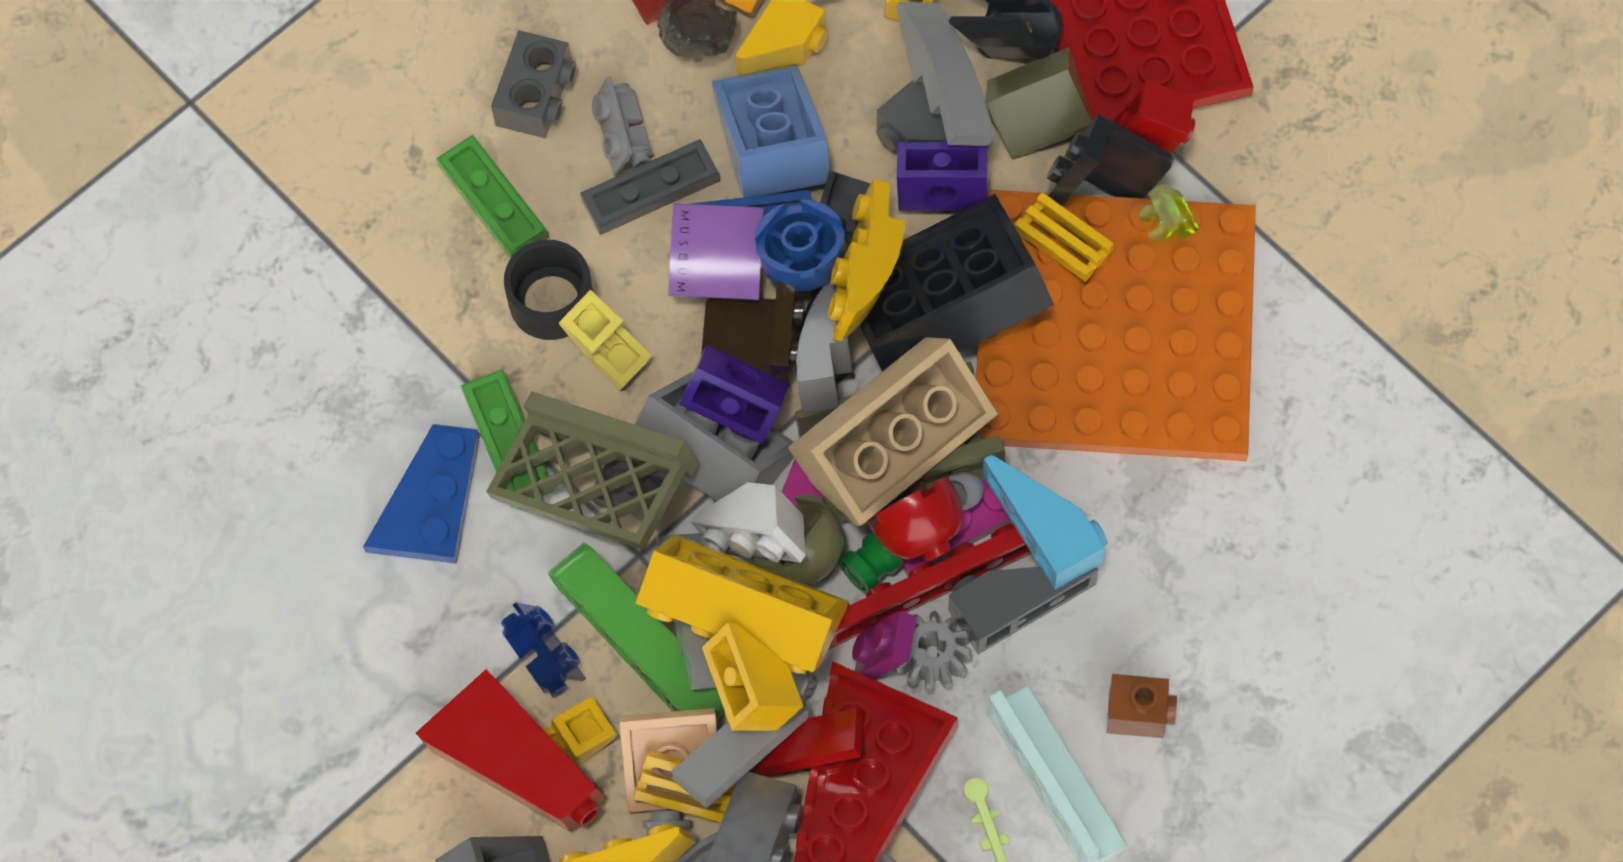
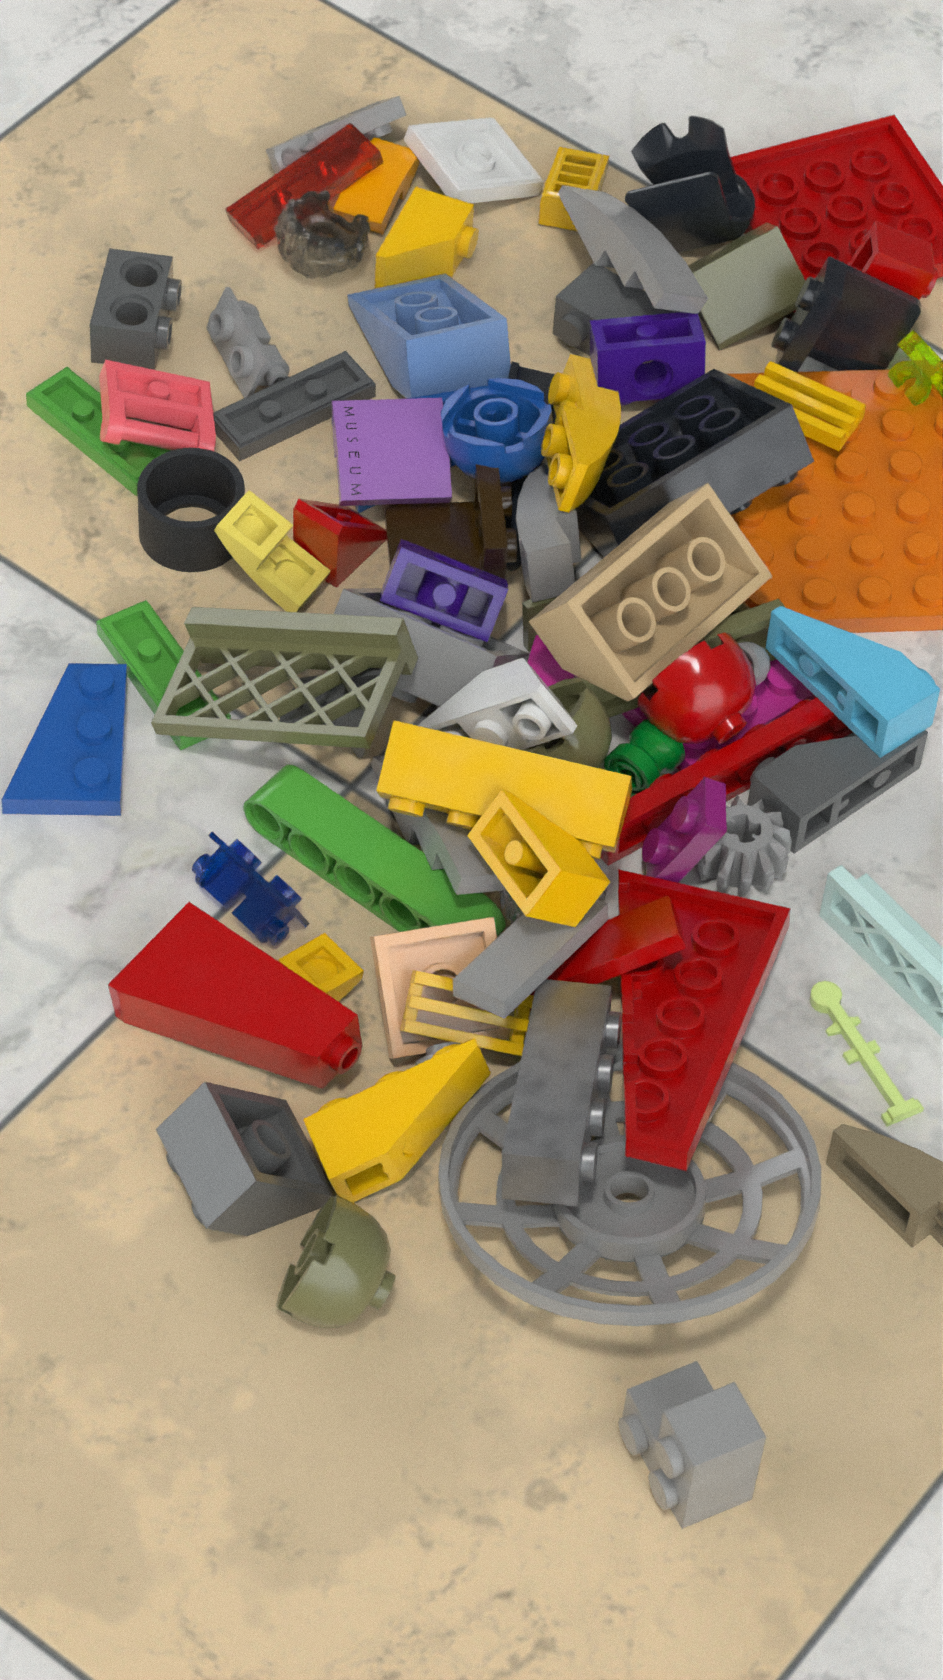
camera: 15 degrees left, 15 degrees down
none -> coral plate [99,359,216,451]
none -> red slope [293,498,387,588]

